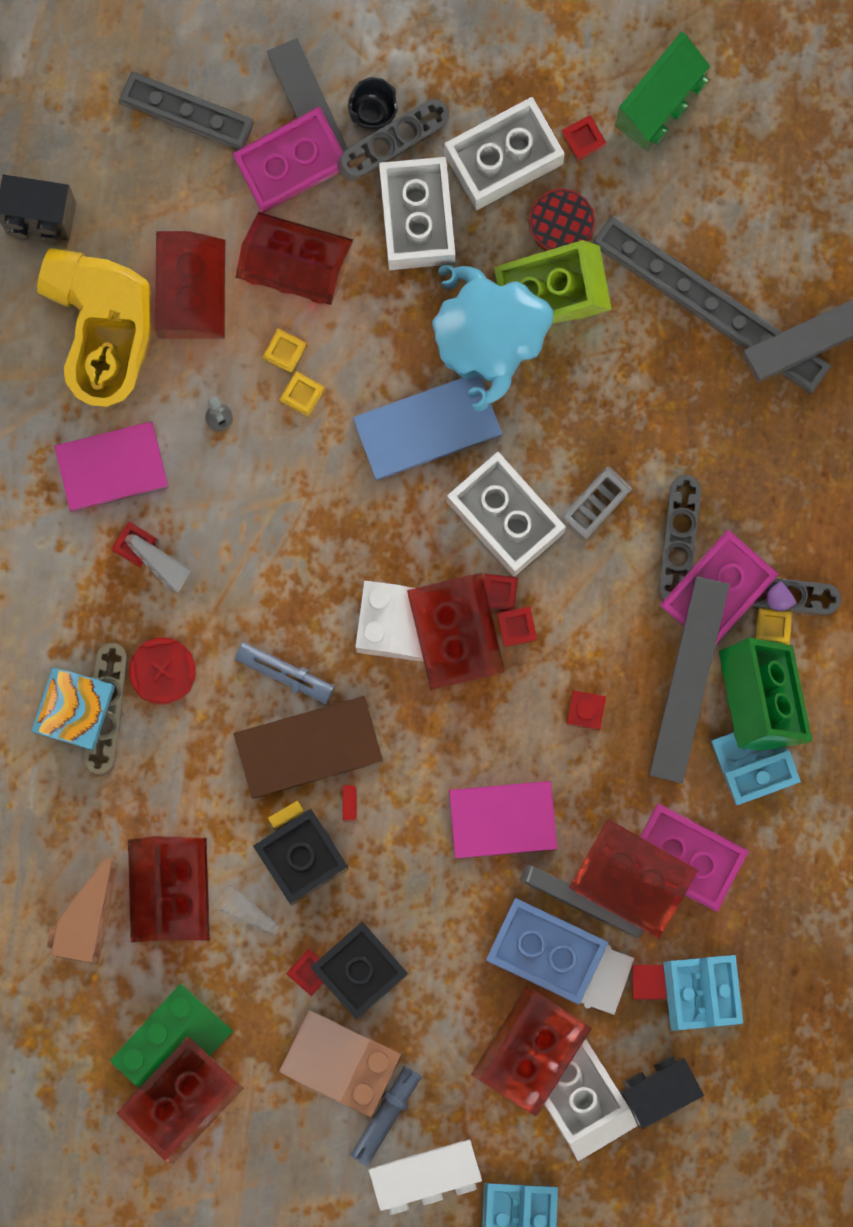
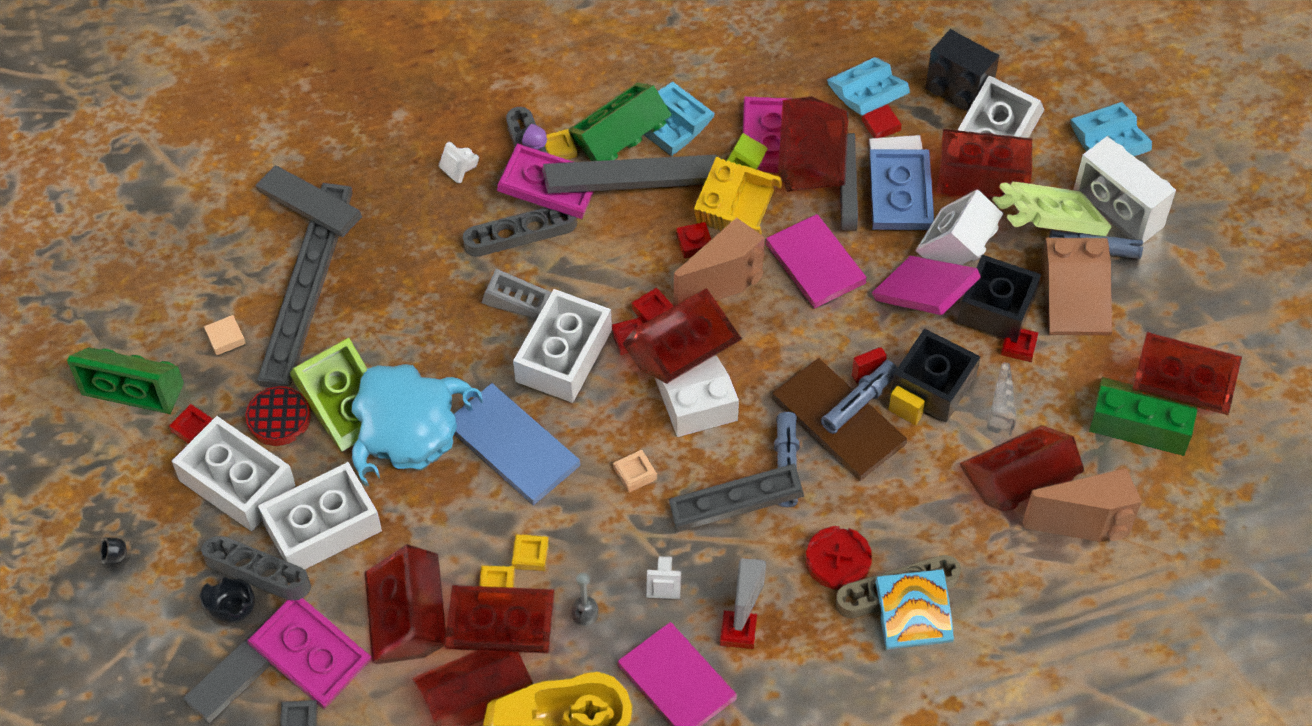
camera: 115 degrees left, 25 degrees down
none -> black hinge [100,537,127,564]
none -> light nougat tile [204,315,246,355]
none -> white brick [439,142,479,183]
none -> clear red slope [445,585,556,654]
none -> light nougat tile [613,450,657,493]
none -> white brick [647,556,681,599]
none -> dark grey tile [669,463,804,532]
none -> nougat slope [674,218,765,312]
none -> yellow piece [694,157,782,235]
none -> lime panel [726,133,768,170]
none -> sand blue pin [821,360,897,434]
none -> dark pink tile [872,256,981,315]
none -> white brick [916,189,1003,265]
none -> yellowish green tile [992,181,1112,236]

